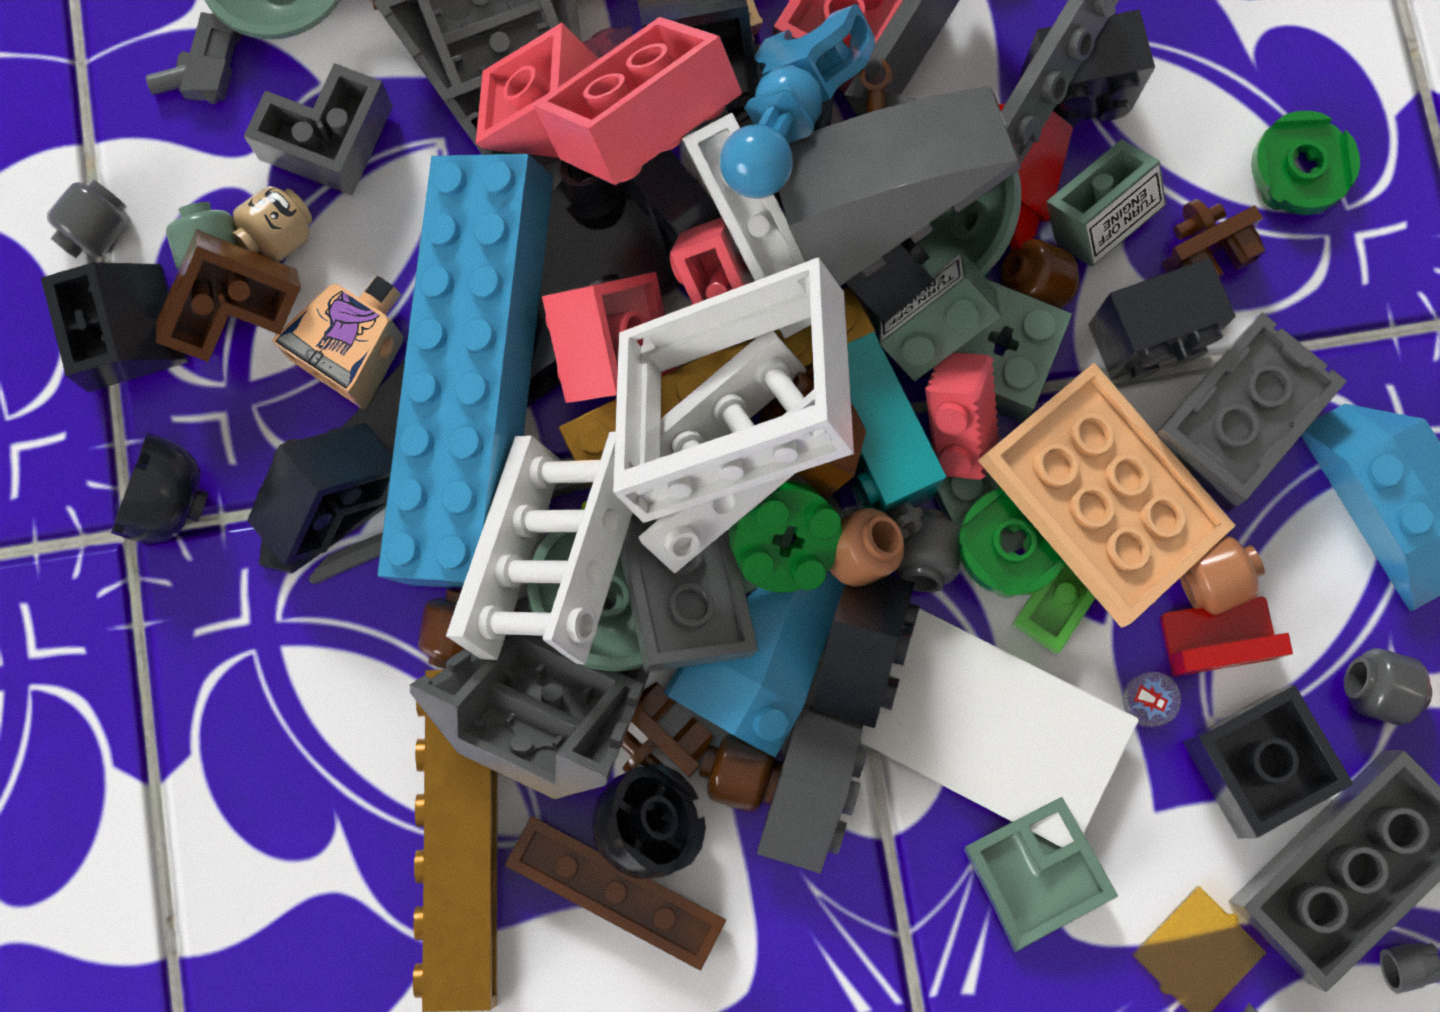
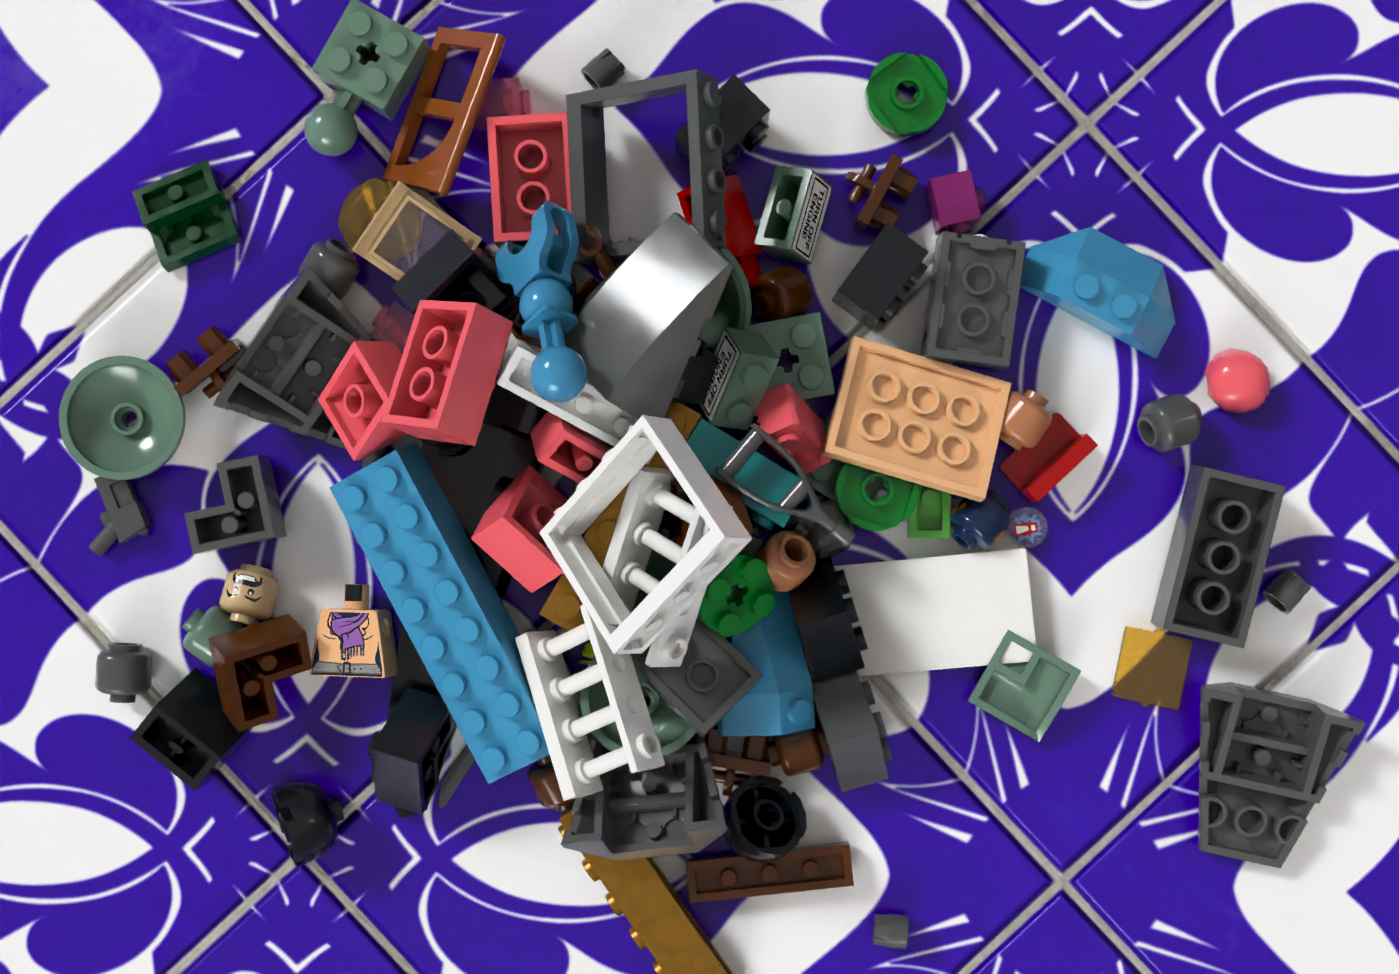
camera: 35 degrees left, 10 degrees up
black brick [1182,685,1353,839] -> none
none -> dark grey piece [715,423,855,547]
none -> magenta brick [925,170,985,236]
none -> dark blue head [950,489,1011,550]

